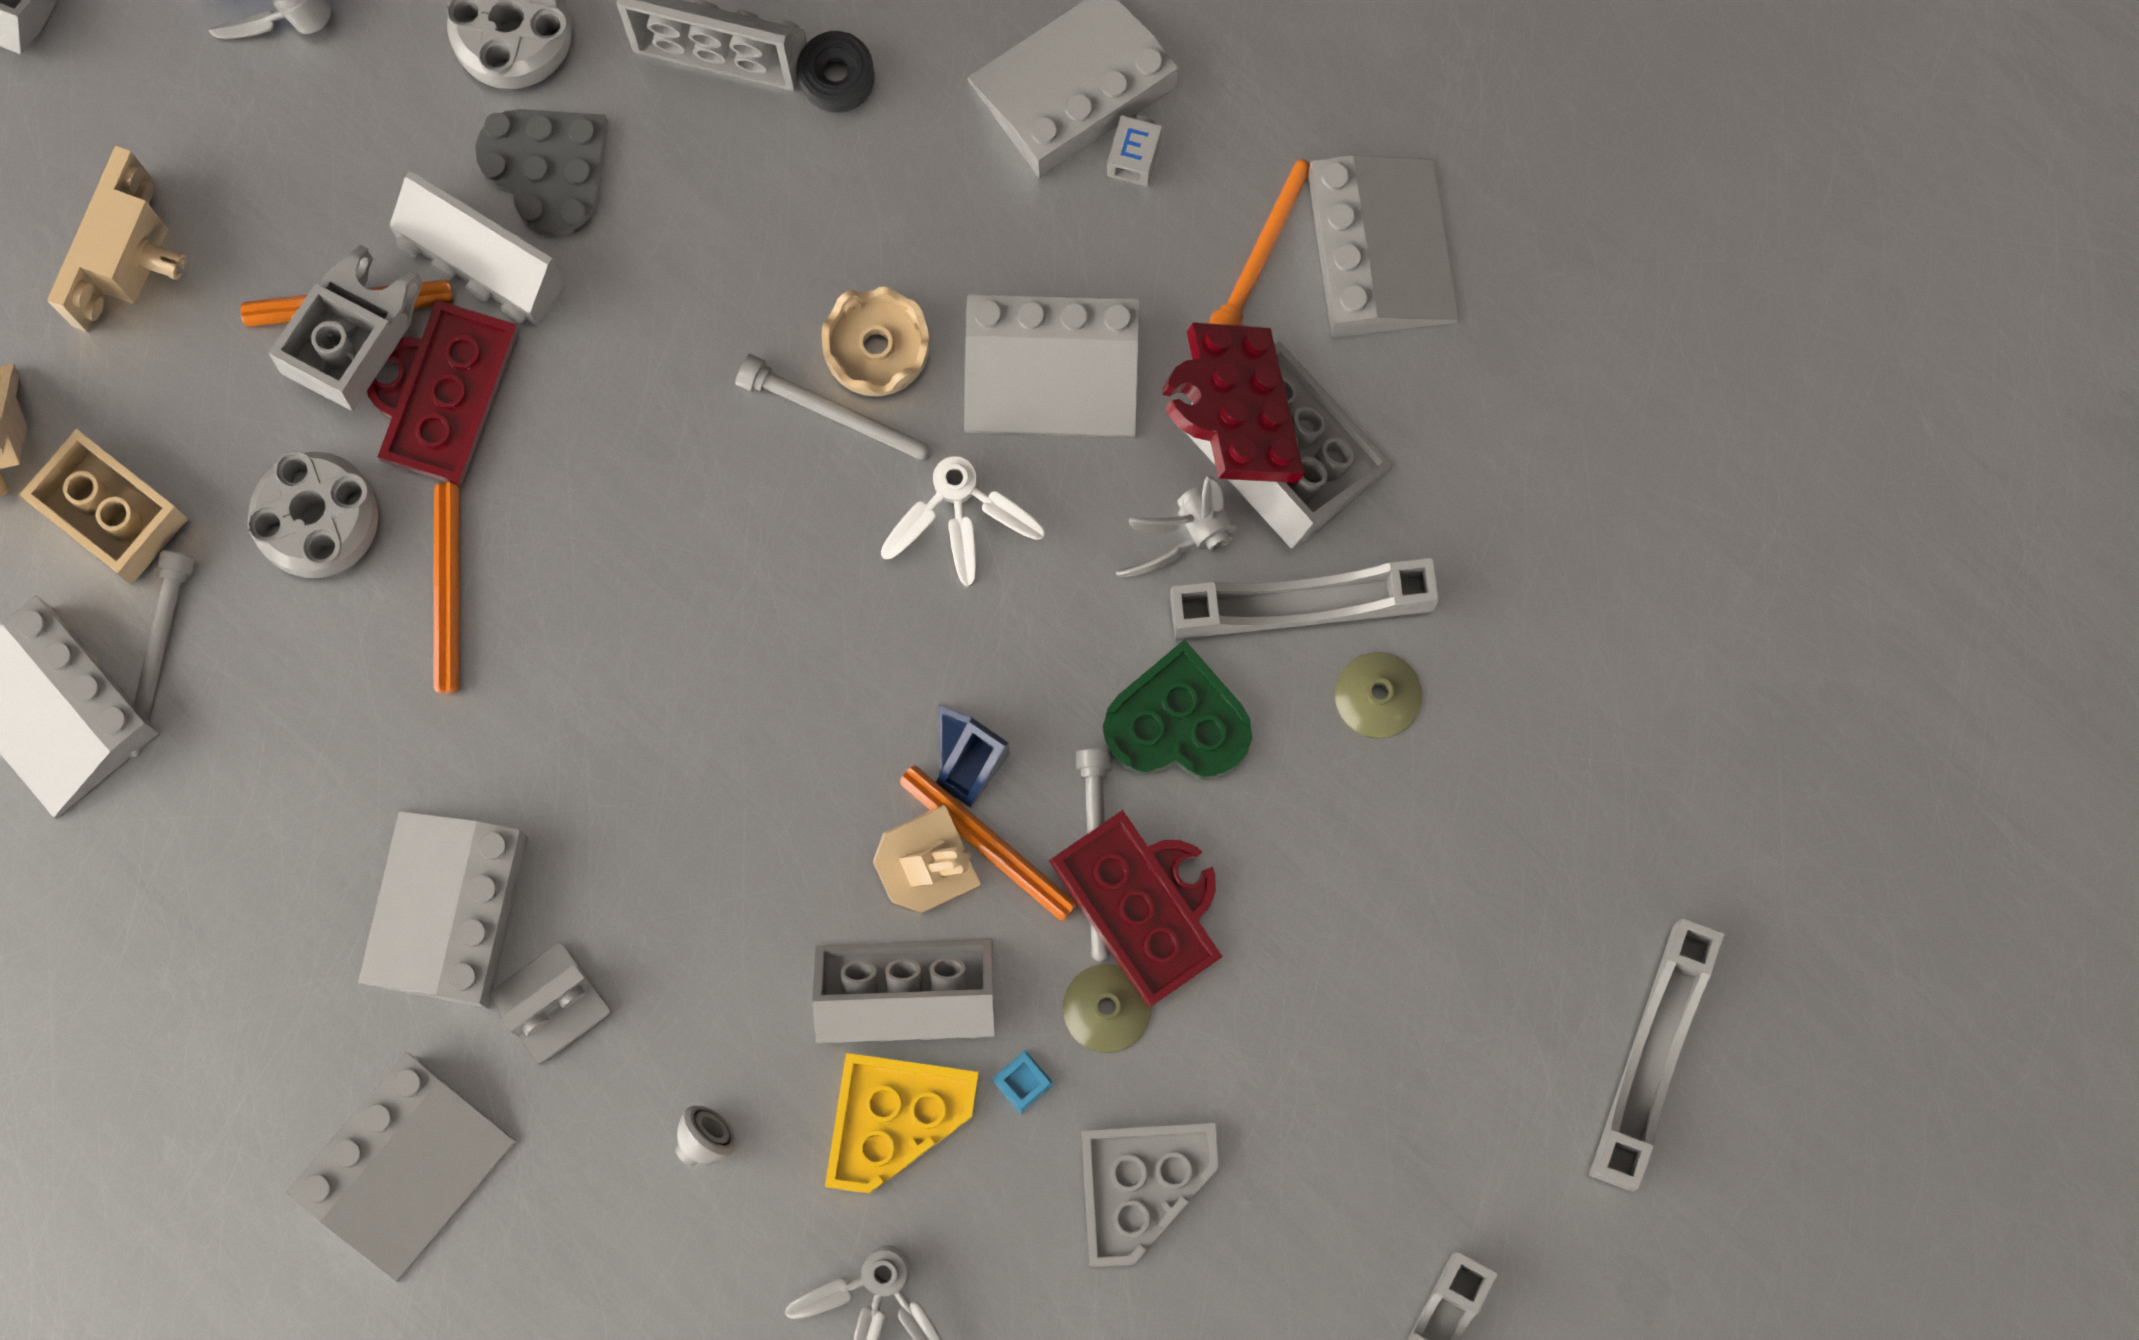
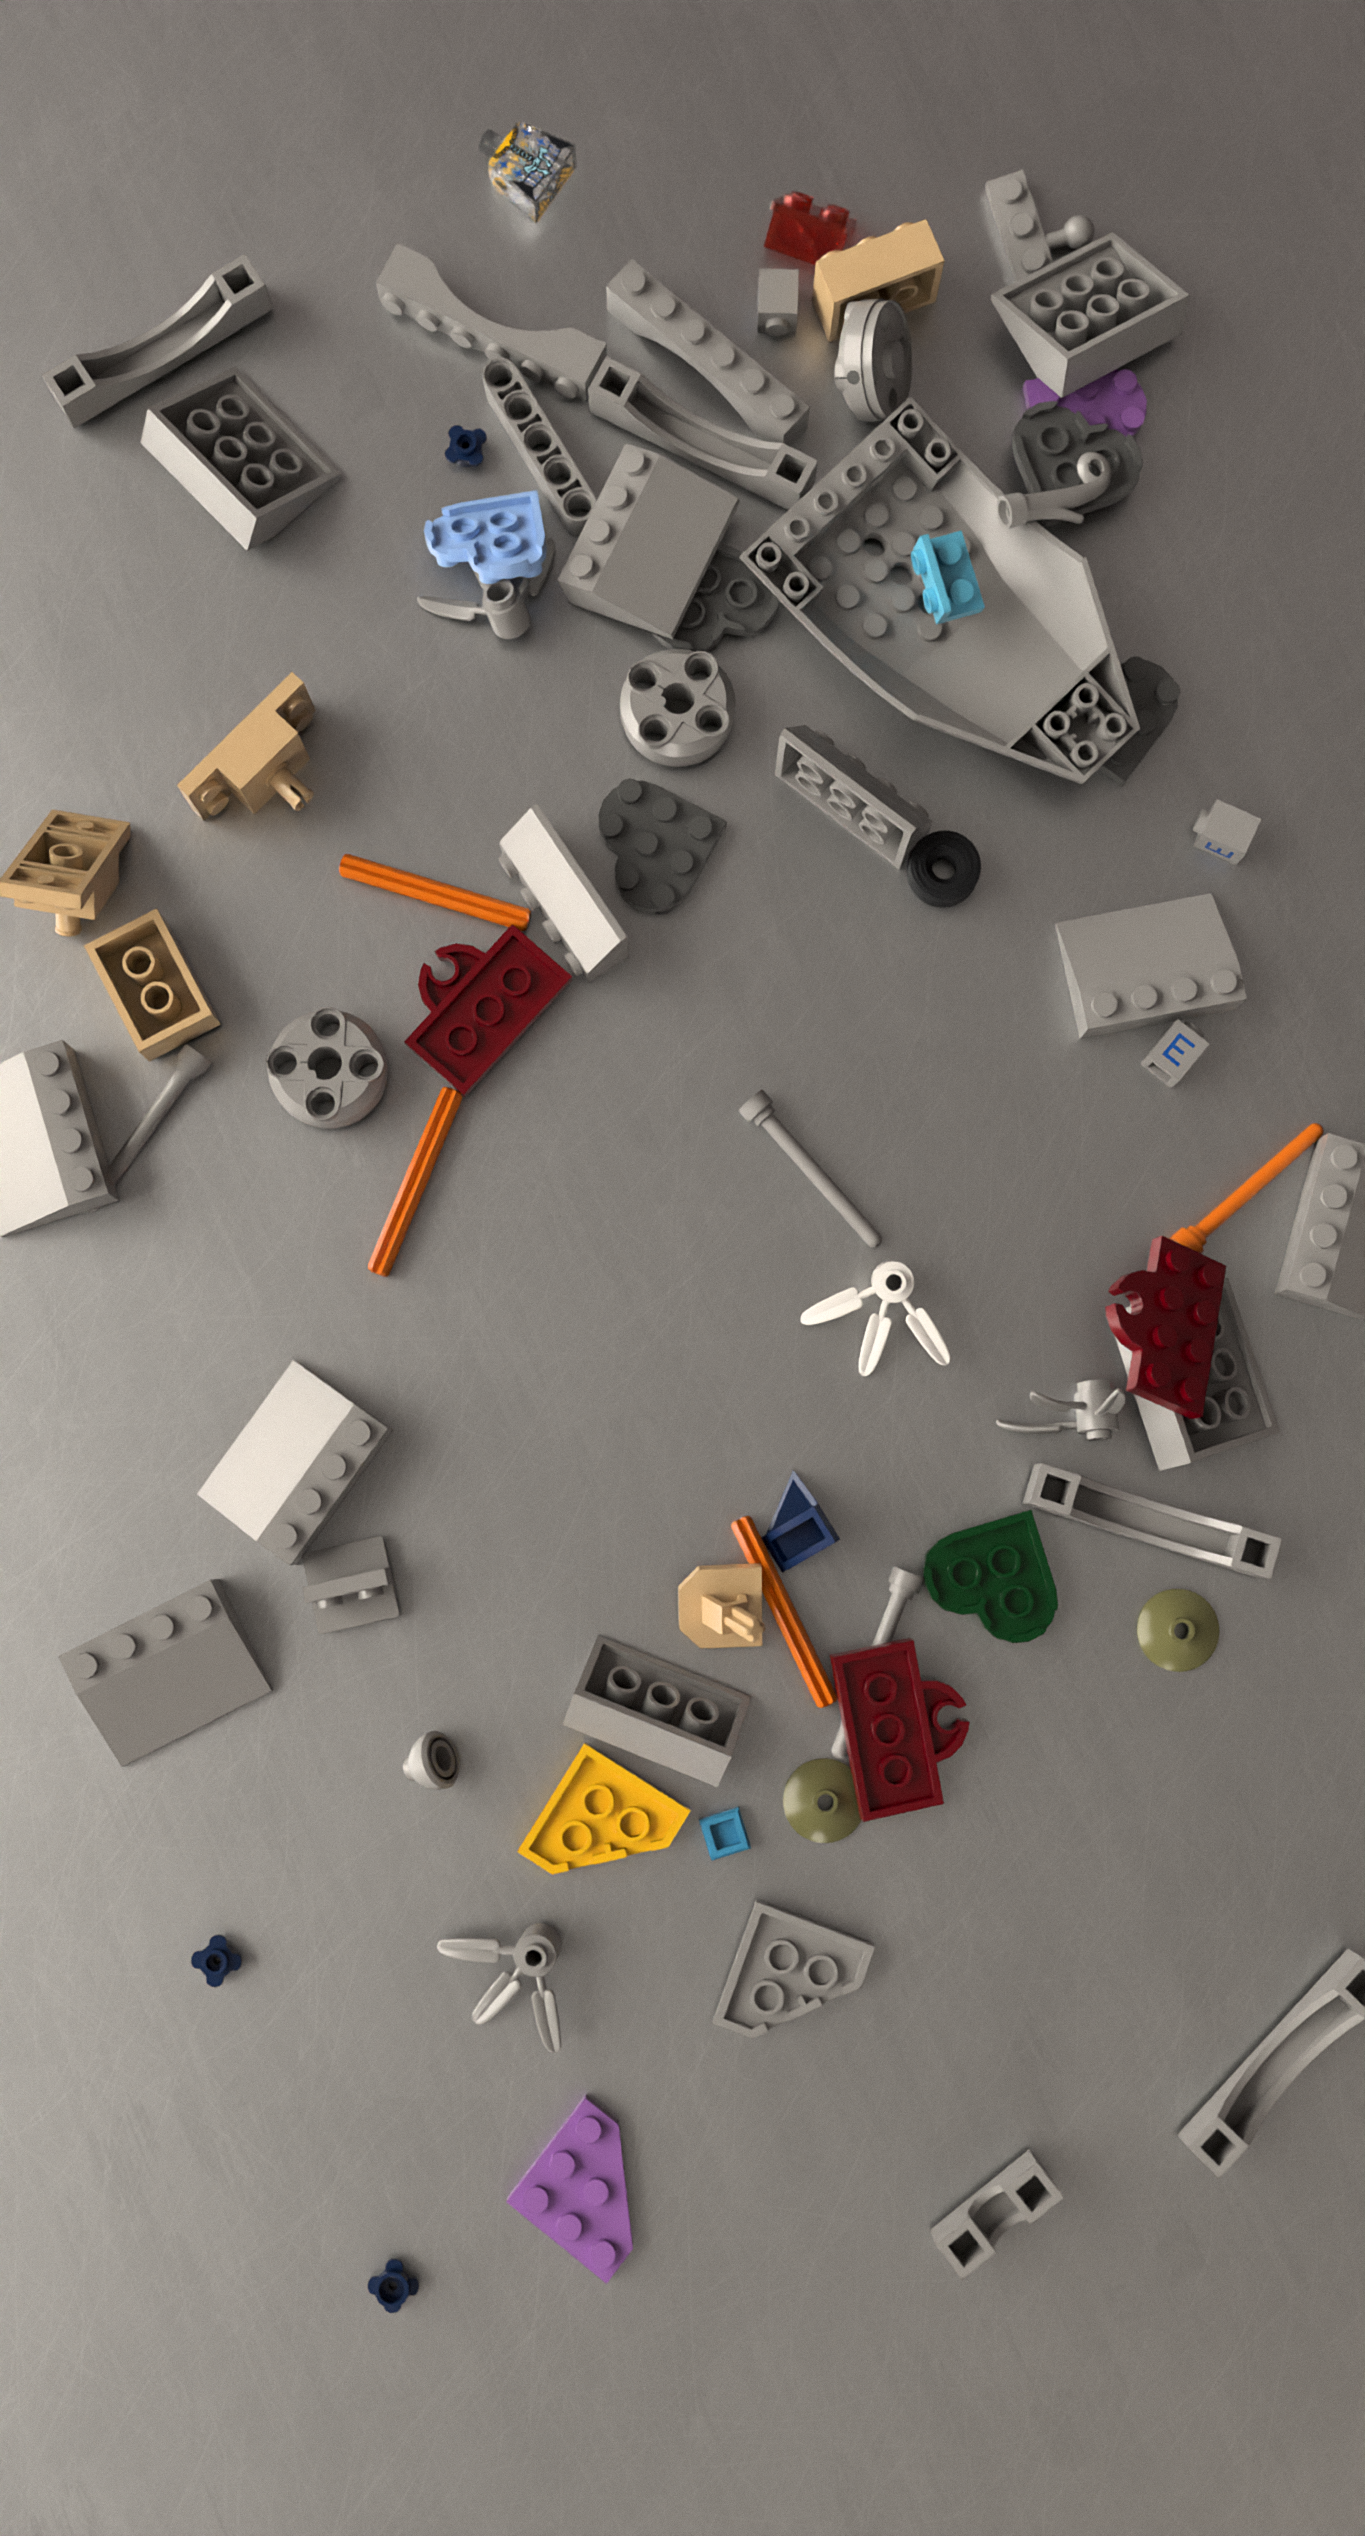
camera: 20 degrees right, 5 degrees up
light grey brick [268,245,423,412] -> none
tan plate [821,287,930,396] -> none
light grey slope [964,294,1139,438] -> none

